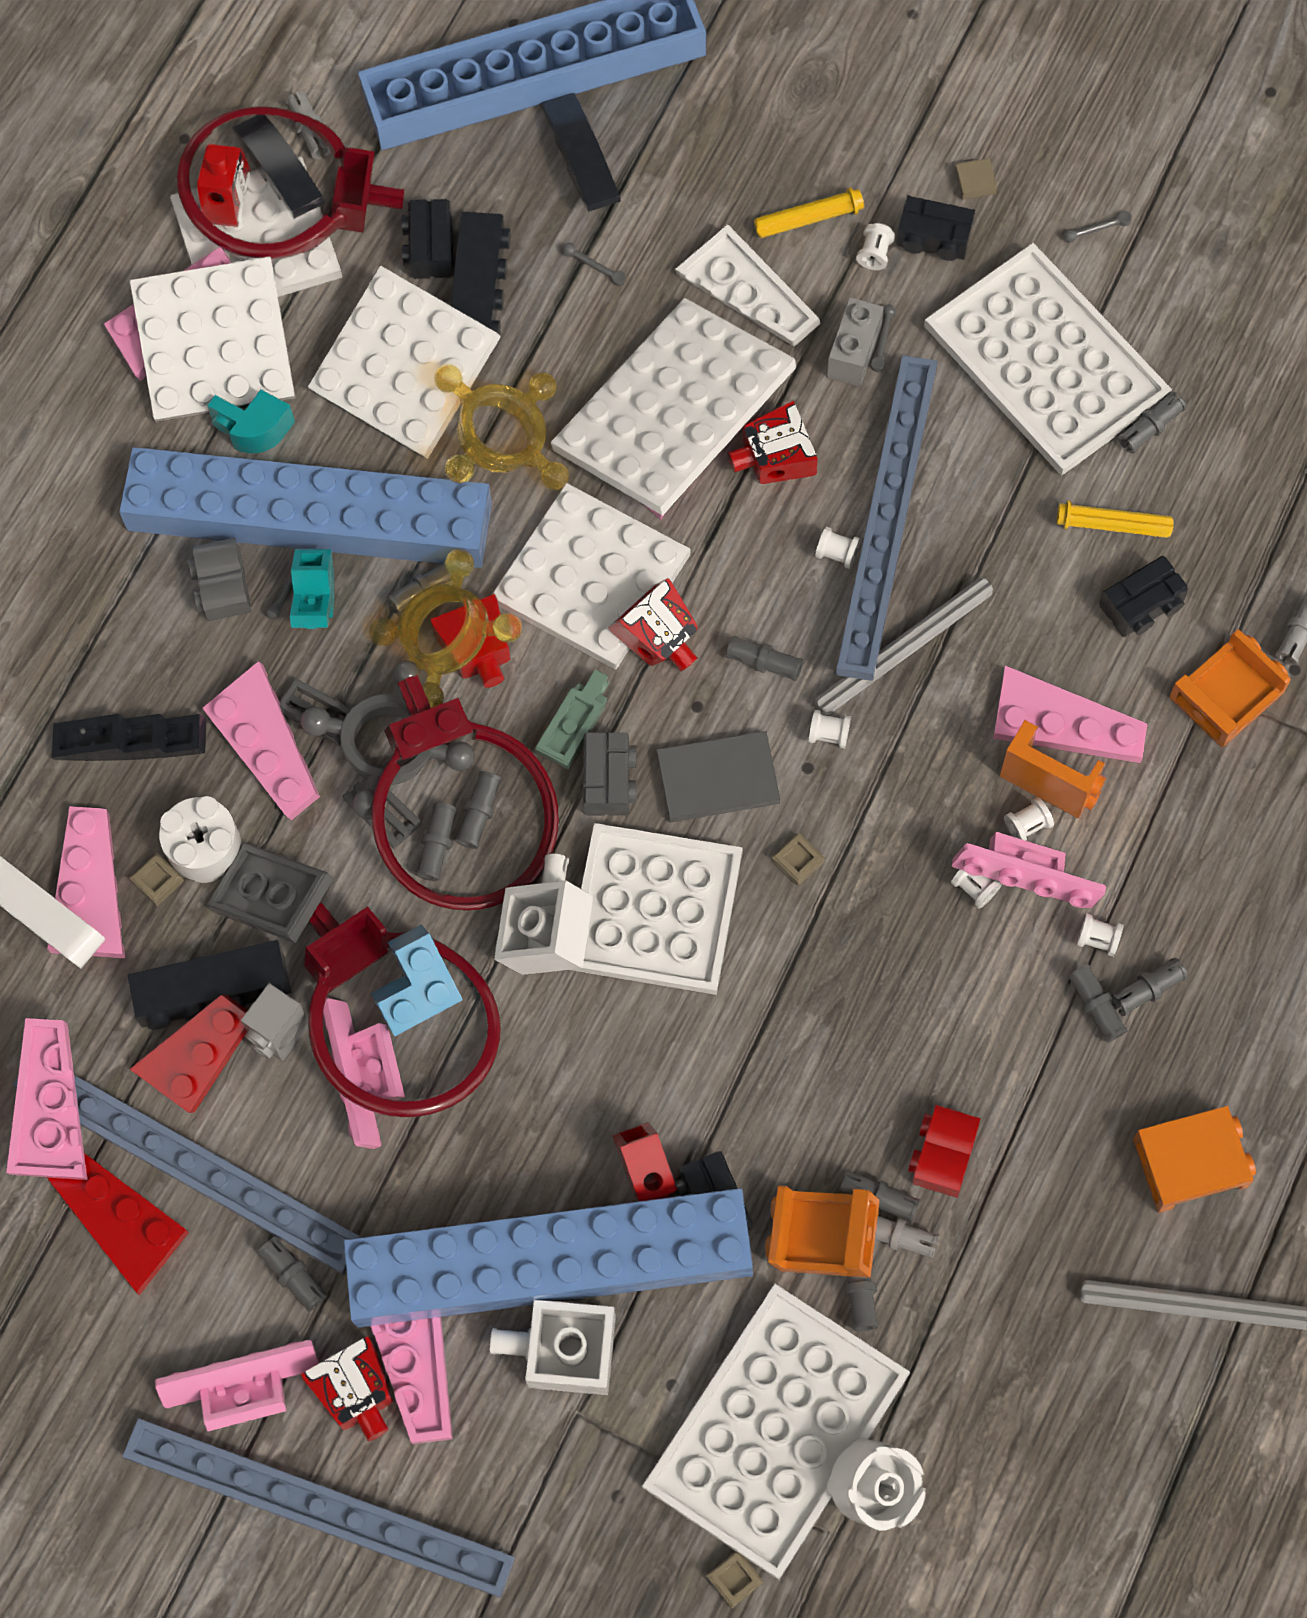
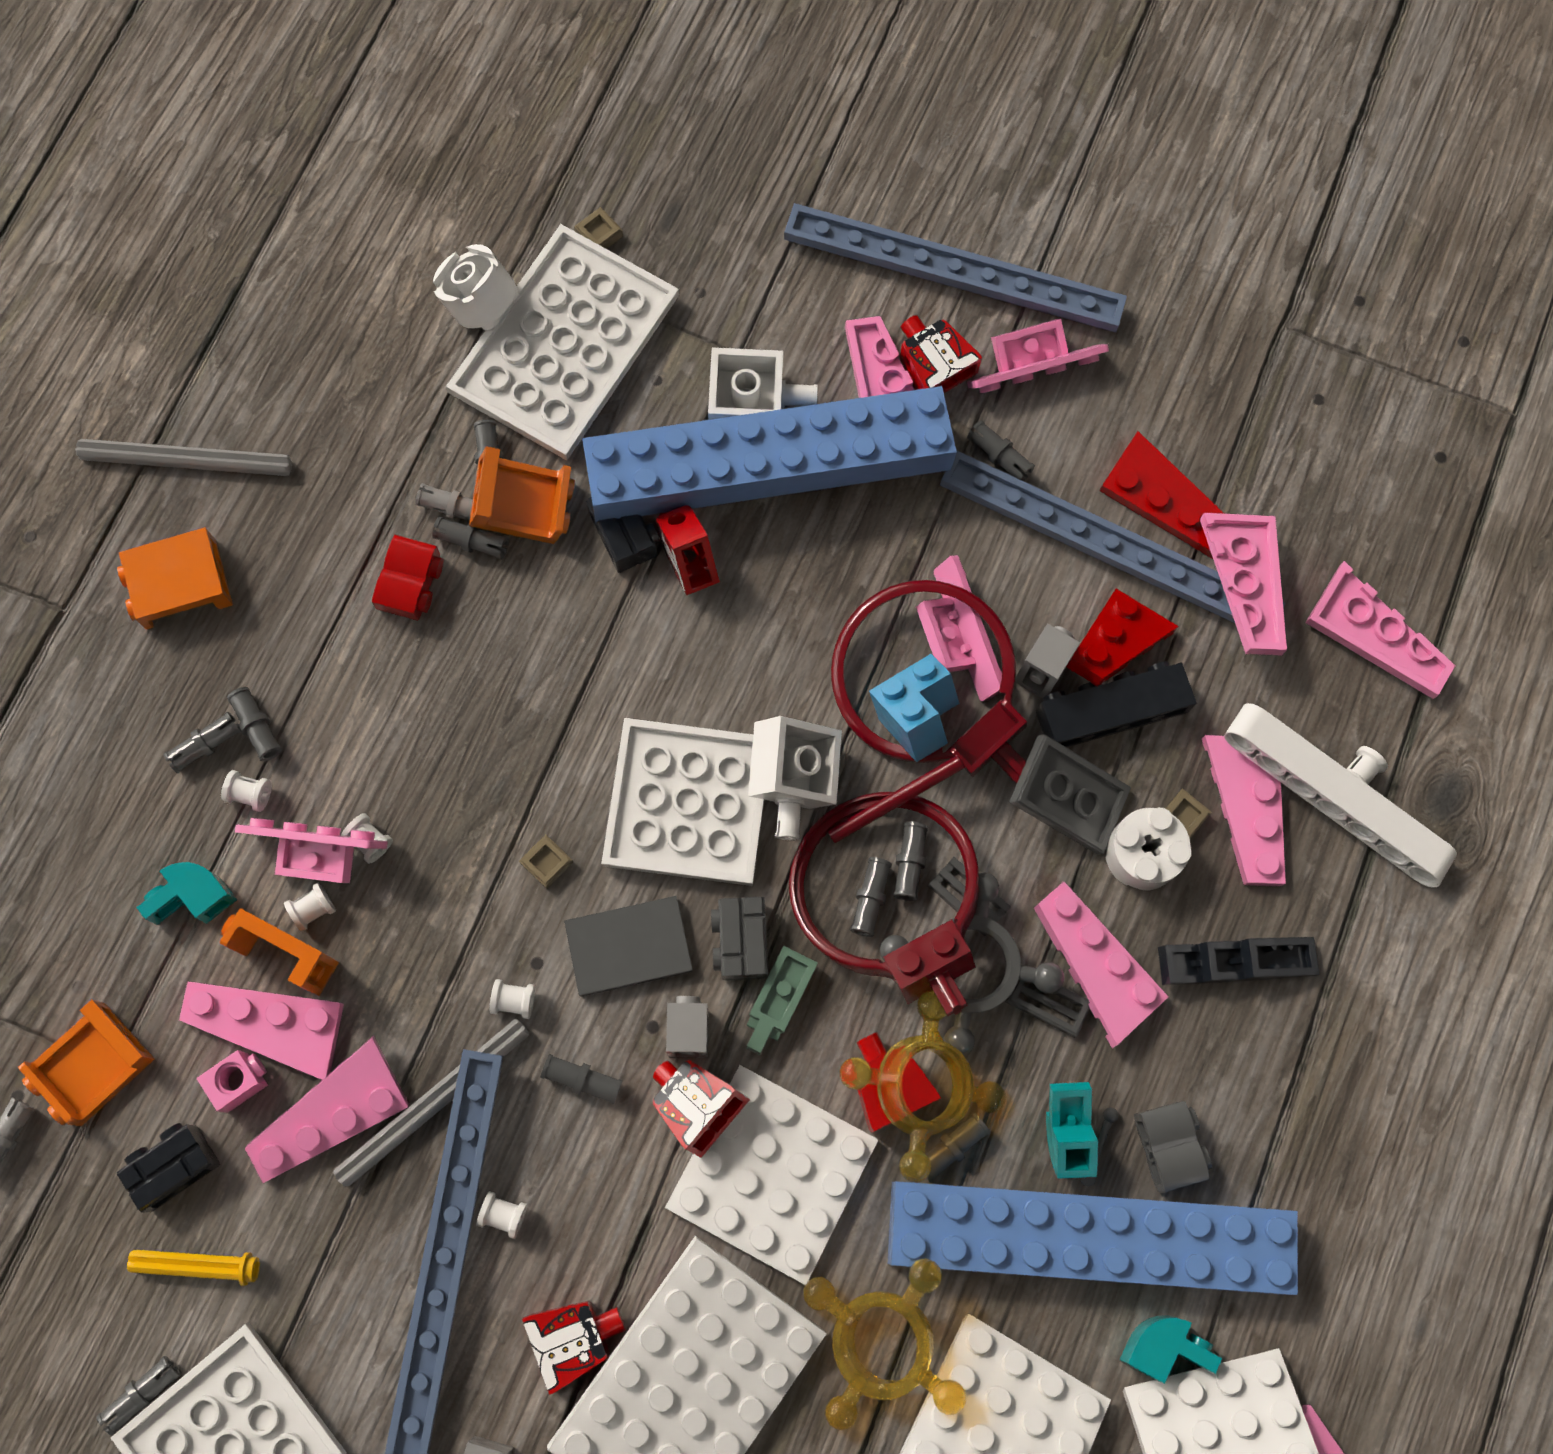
camera: 170 degrees right, 5 degrees up
none -> teal brick [136,862,238,925]
none -> bright pink brick [196,1050,268,1113]
none -> bright pink wing [245,1035,409,1183]
none -> light grey brick [666,996,709,1058]
none -> dark red bar [828,755,965,843]

